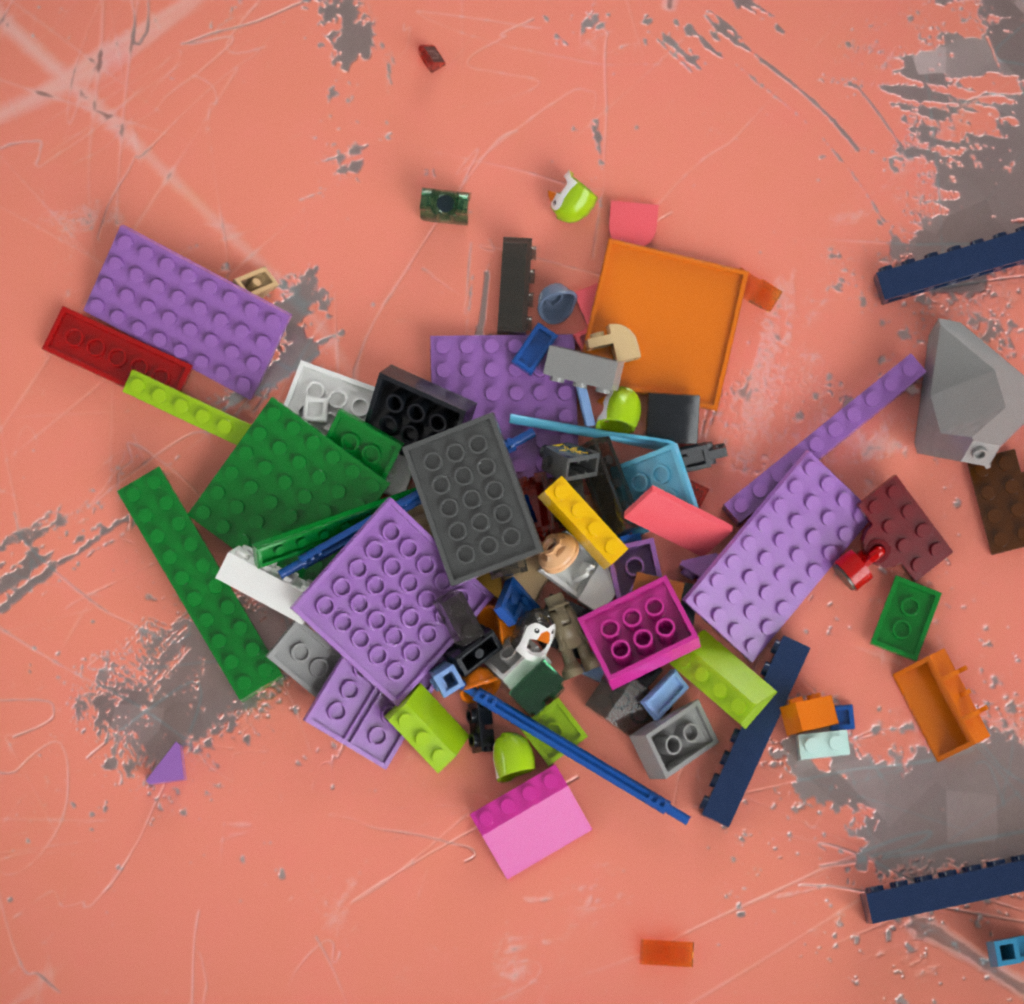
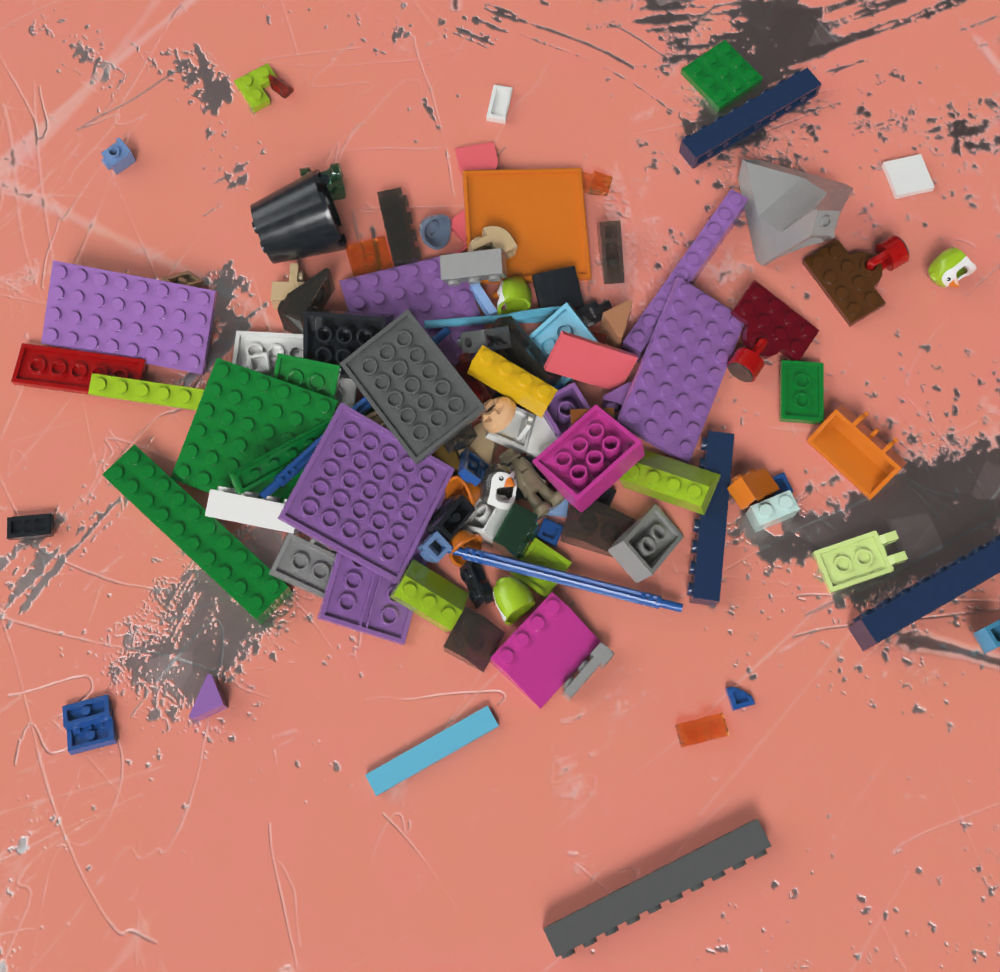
camera: 20 degrees left, 10 degrees down
clear smoke brick [433,589,485,647] -> none
blue tile [511,322,558,376] -> none
lime piece [548,170,598,223] -> none
light blue tile [640,669,689,720] -> none
none -> black plate [7,513,54,541]
none -> blue slope [62,694,117,755]
none -> medium blue brick [101,138,136,175]
none -> lime plate [234,63,278,113]
none -> black cone [250,169,348,264]
none -> tan brick [271,263,308,310]
none -> clear smoke slope [278,268,335,334]
none -> clear orange tile [346,236,393,277]
none -> medium azure tile [365,706,499,796]
none -> clear smoke slope [443,607,505,673]
none -> white tile [486,85,513,124]
none -> blue tile [536,518,564,547]
none -> light grey plate [563,642,614,701]
none -> clear smoke slope [597,220,625,284]
none -> nougat slope [600,300,633,349]
none -> green plate [681,40,763,112]
none -> blue tile [725,687,755,711]
none -> yellowish green tile [812,530,908,594]

